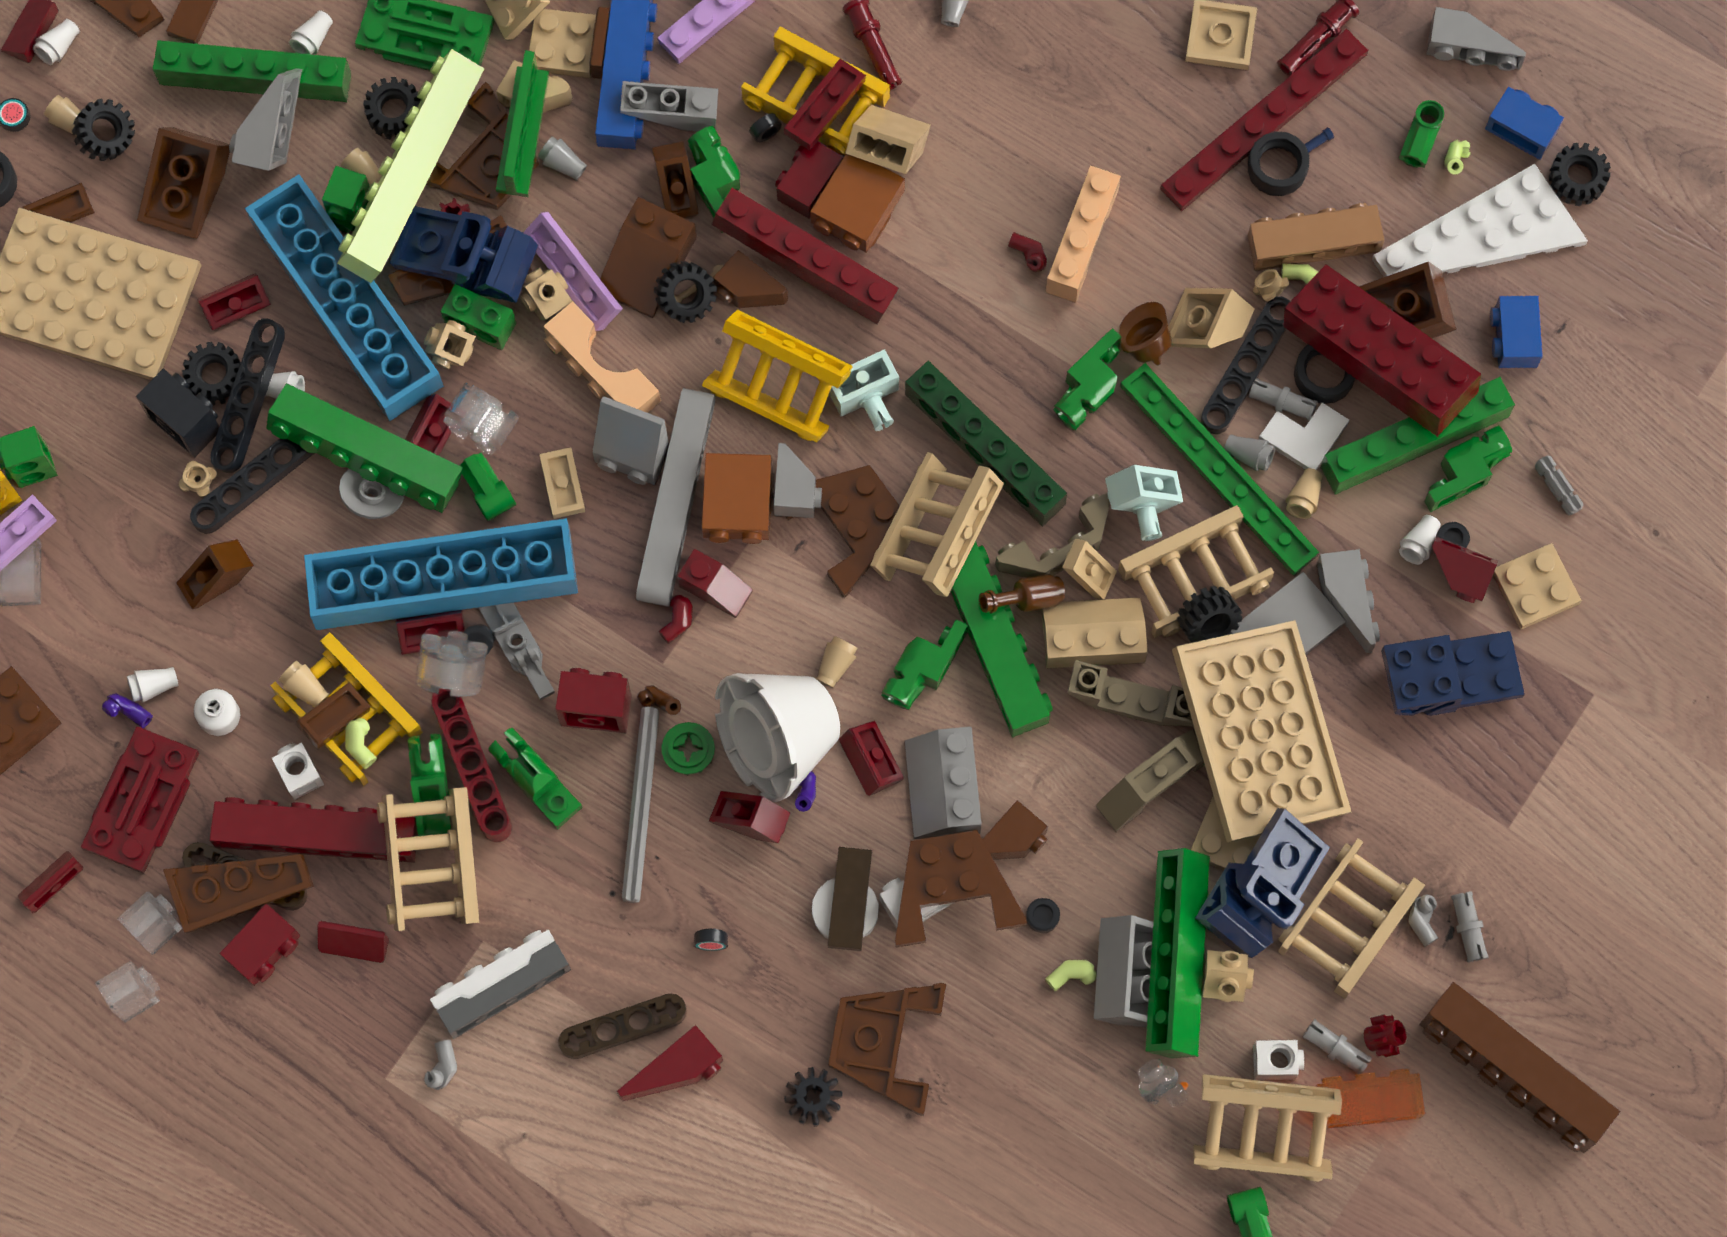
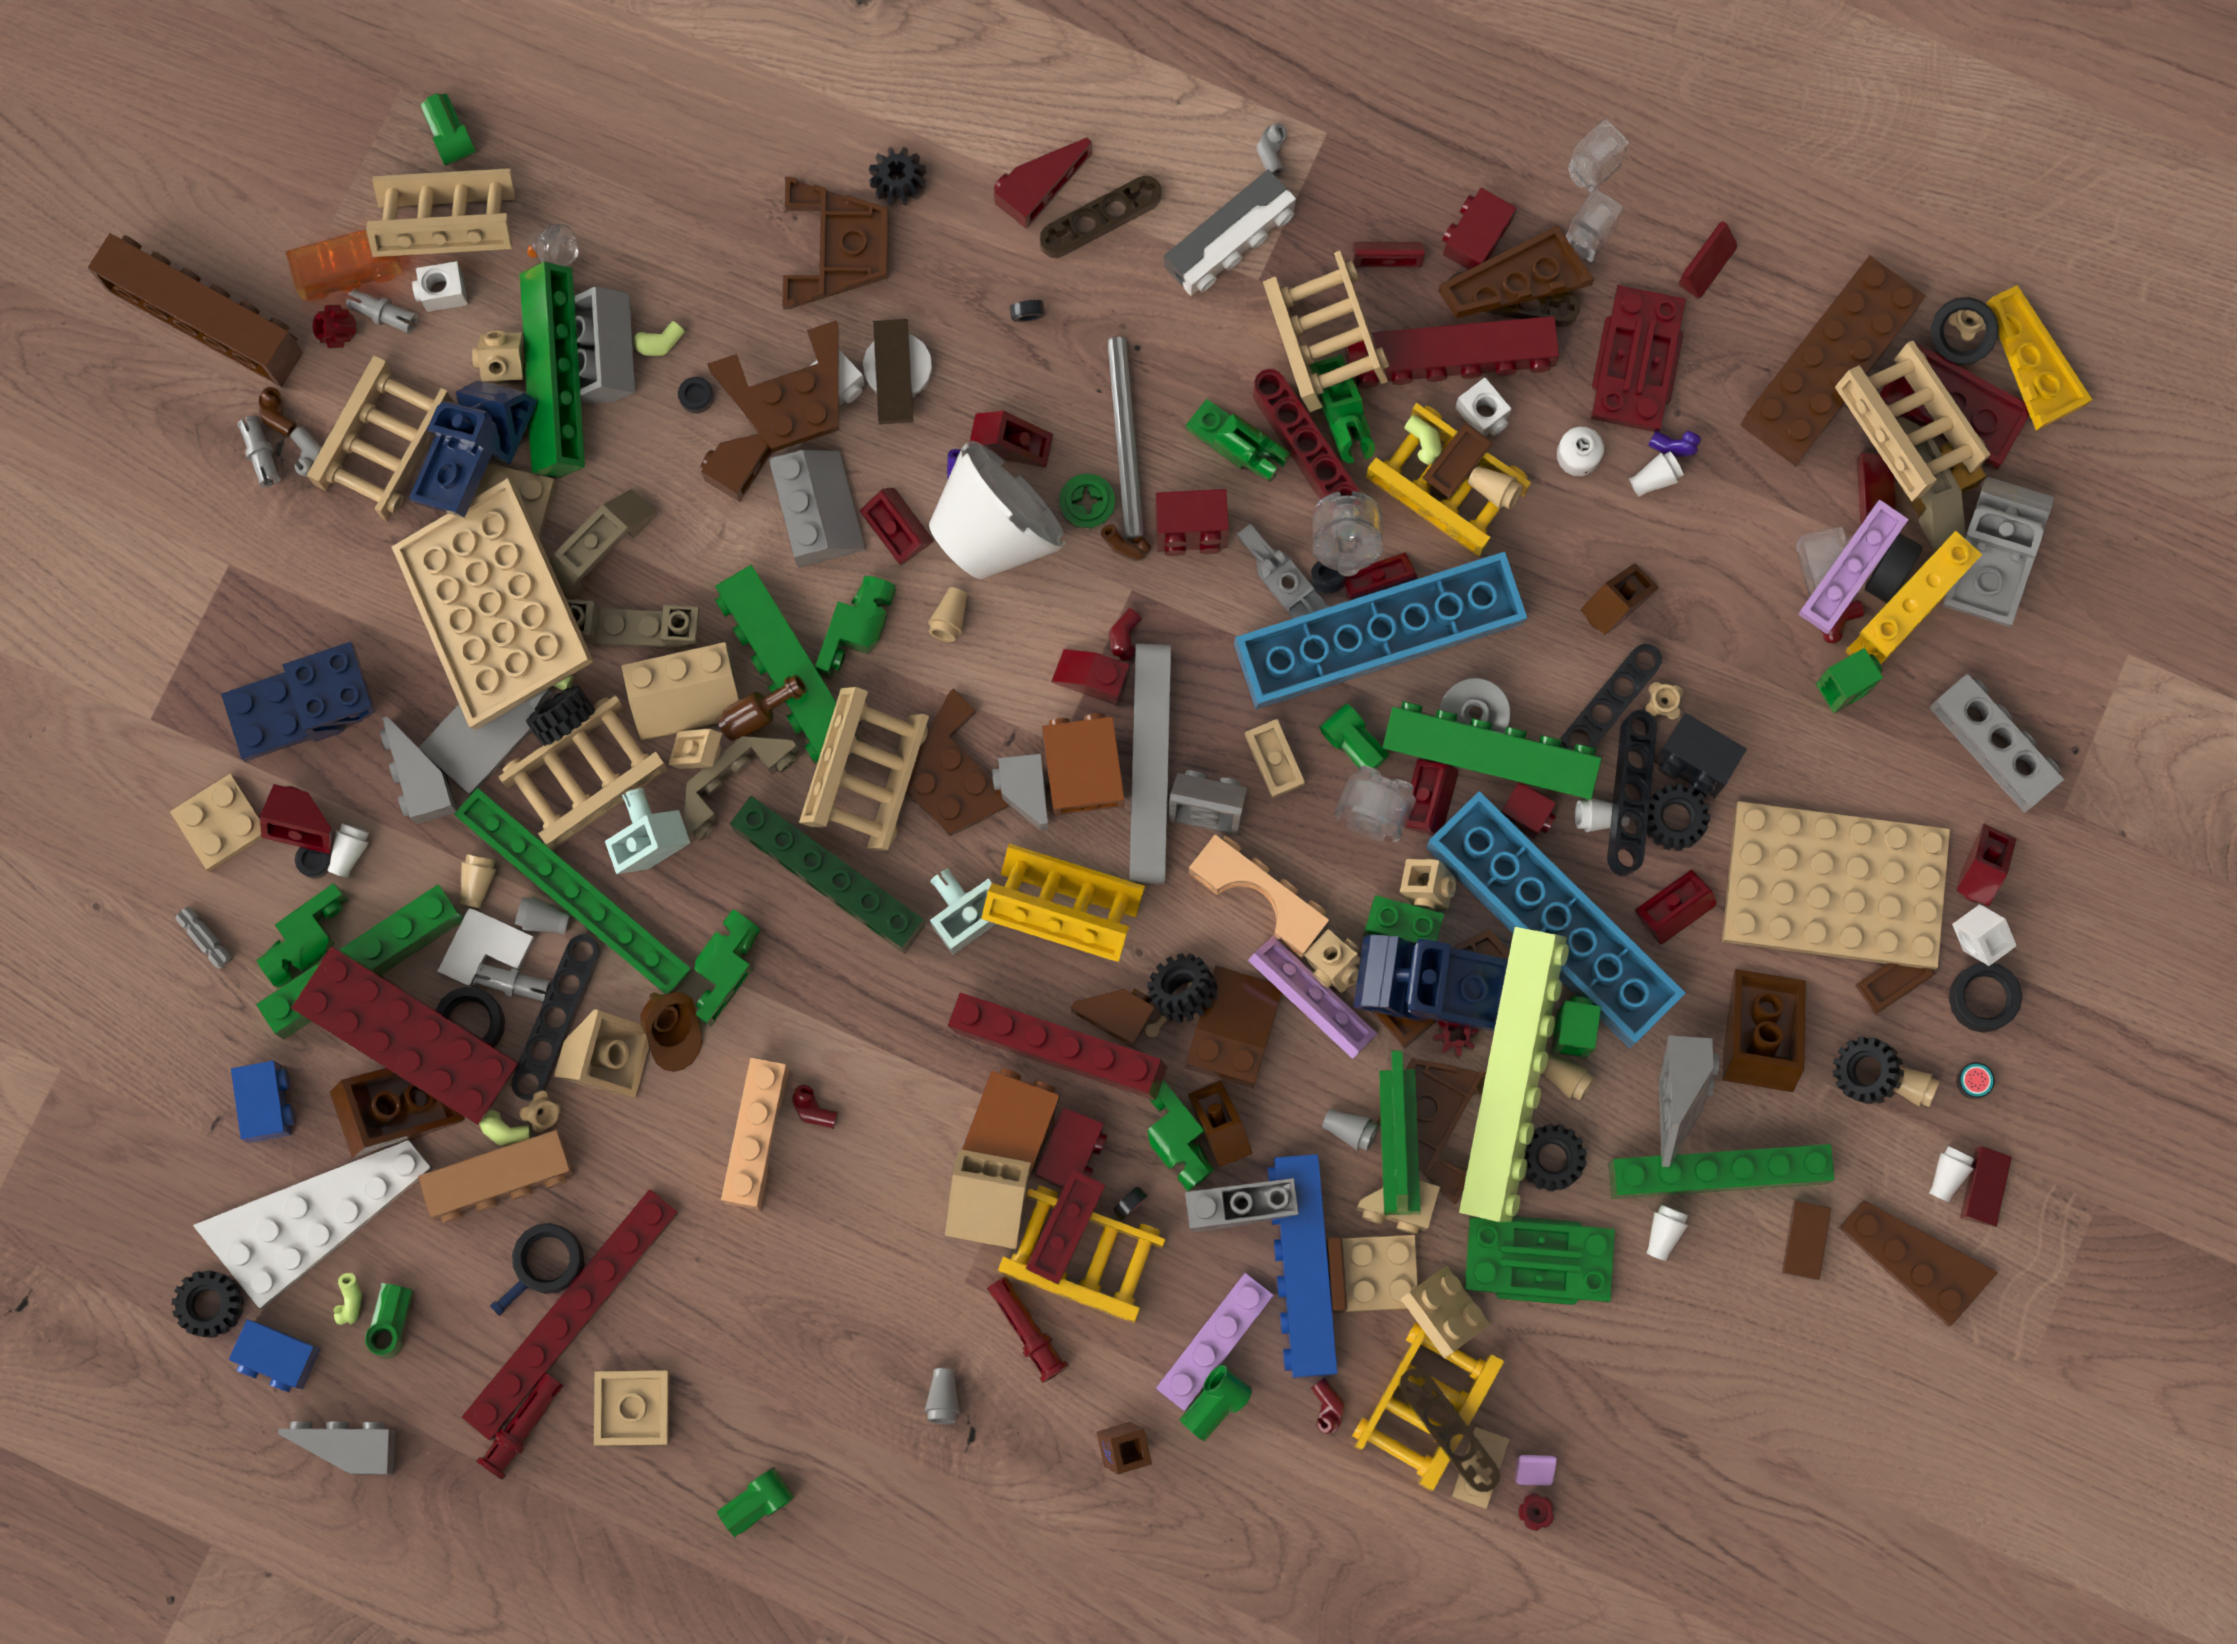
camera: 170 degrees right, 5 degrees up
none -> reddish brown arm [258,387,297,438]
none -> dark red brick [1501,782,1557,840]

